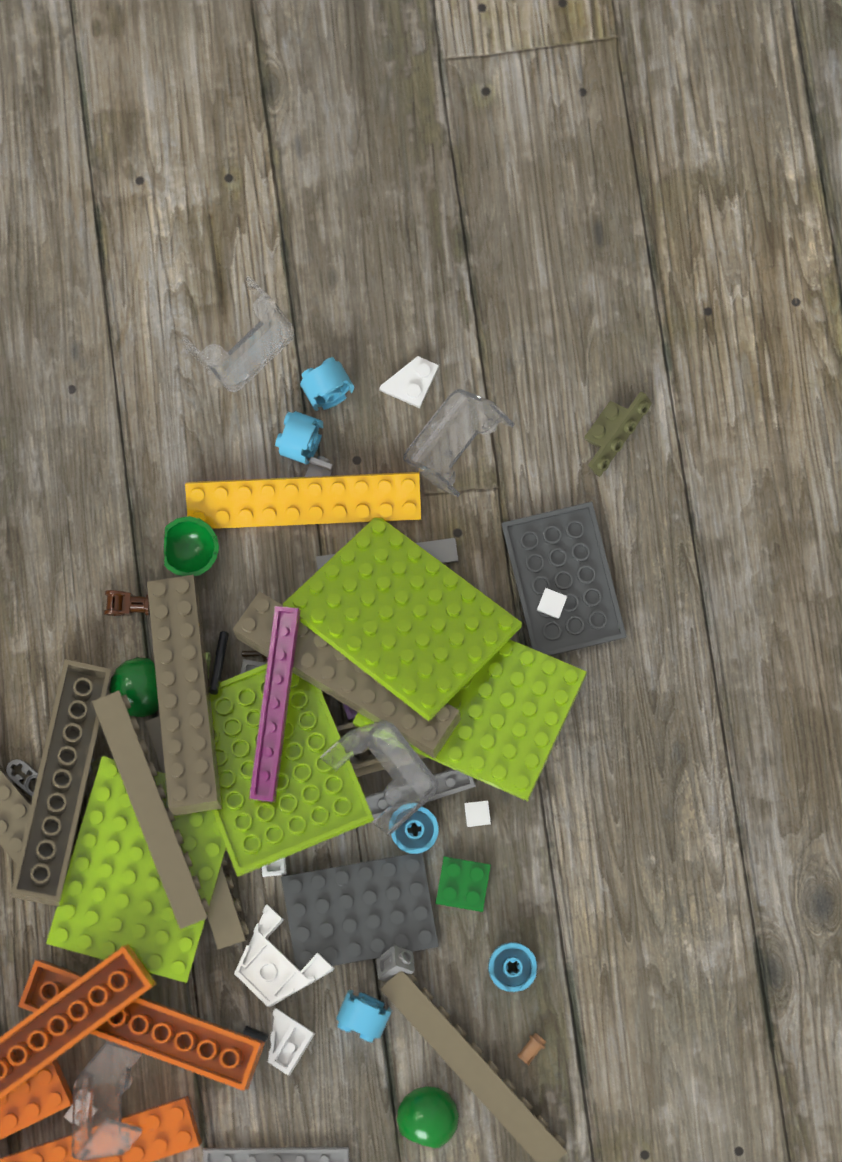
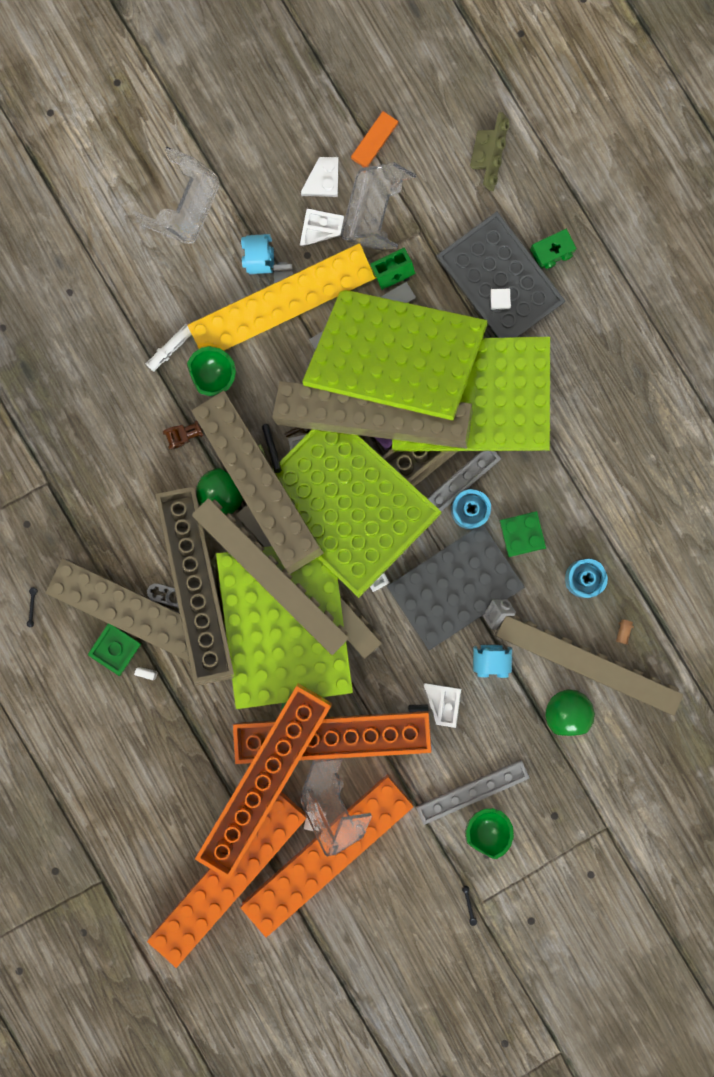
camera: 25 degrees left, 5 degrees up
white wing [234,905,335,1007] -> none
magenta plate [249,606,301,802] -> none
medium azure brick [300,357,354,411] -> none
clear windscreen [320,720,438,836] -> none
white tile [464,801,491,827] -> none
none -> white pin [145,324,192,372]
none -> white wing [300,209,344,246]
none -> orange tile [351,111,398,169]
none -> green brick [370,247,416,290]
none -> green brick [530,228,577,270]

